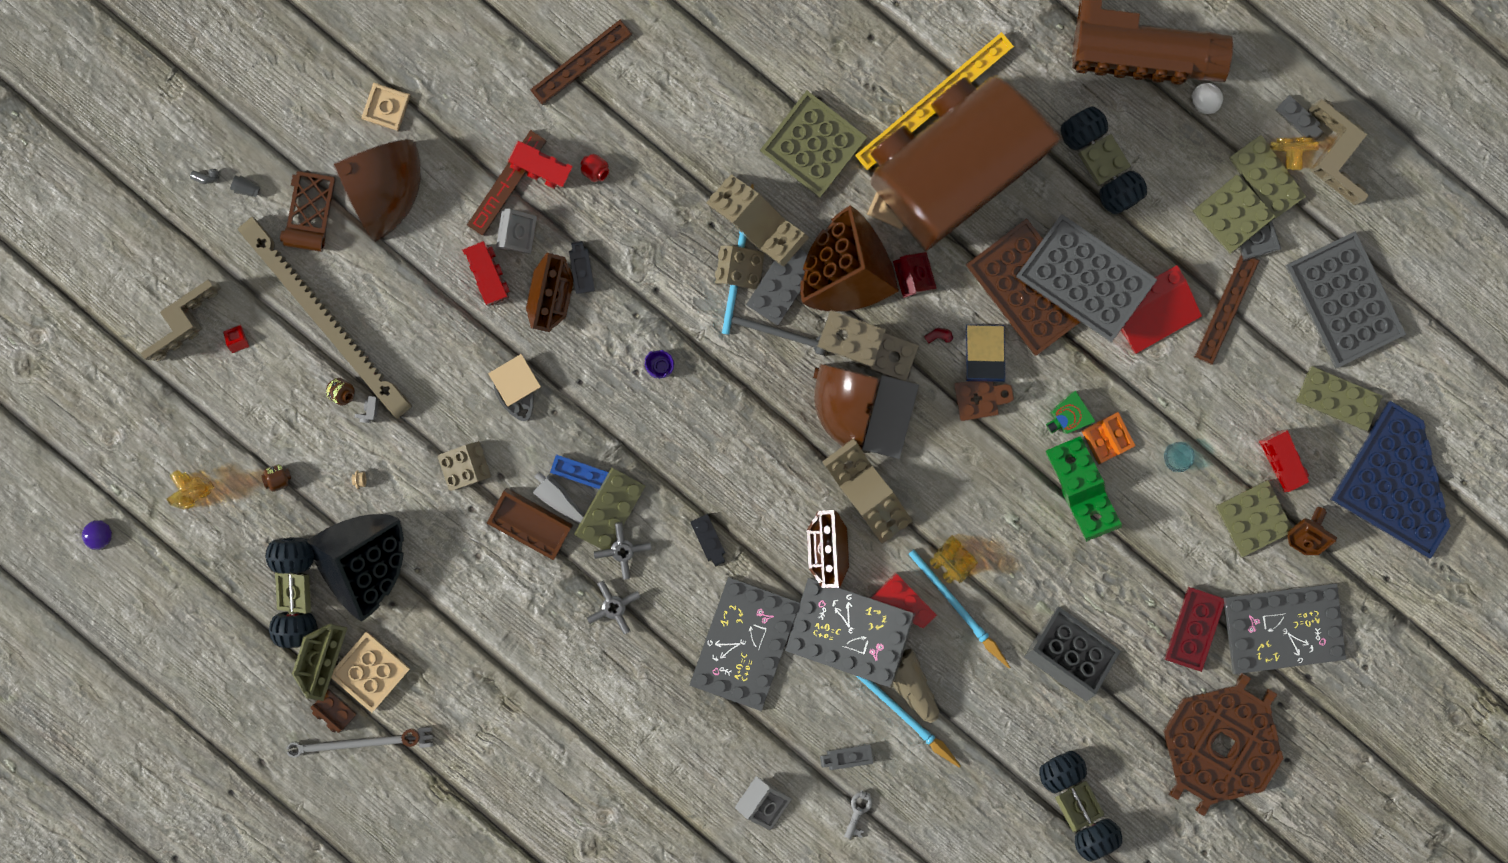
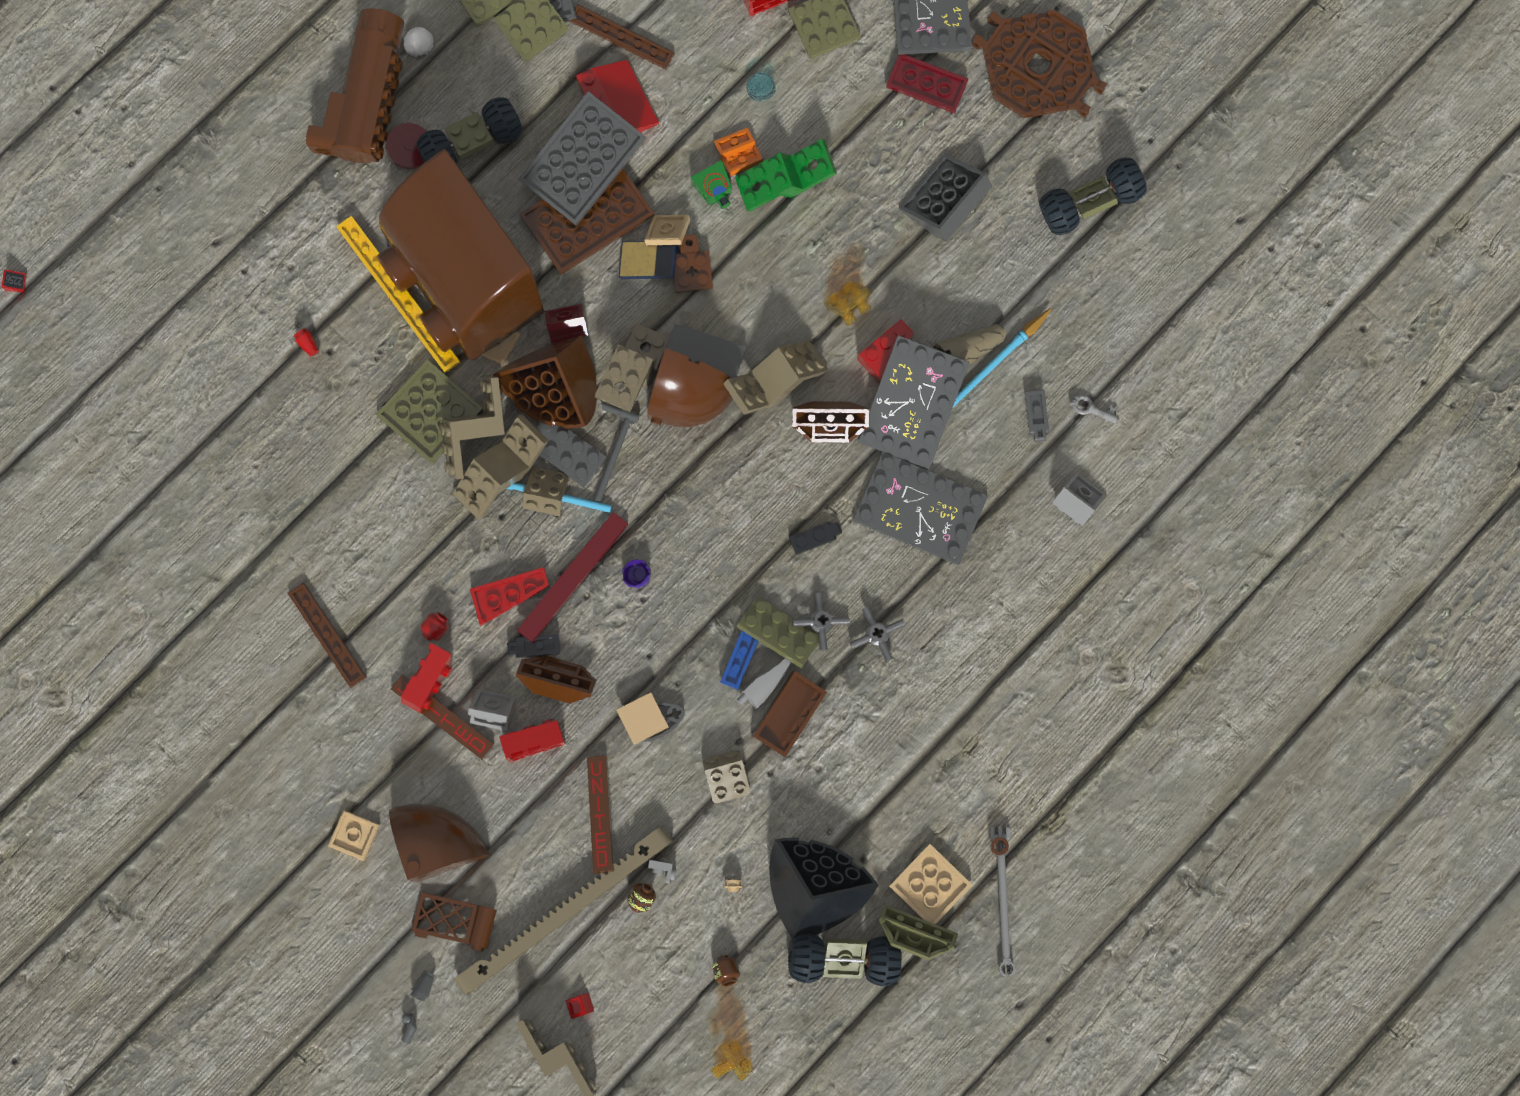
camera: 85 degrees left, 10 degrees down
reddish brown bracket [310,689,357,733] -> none
medium azure piece [909,549,1011,669] -> none
dark red arm [923,327,953,344] -> none
none -> red cone [293,328,319,357]
none -> dark red wheel [385,123,427,170]
none -> dark tan bracket [440,375,505,479]
none -> red wing [470,567,550,626]
none -> dark red tile [517,512,628,643]
none -> reddish brown tile [587,755,614,874]
none -> tan tile [645,215,690,245]

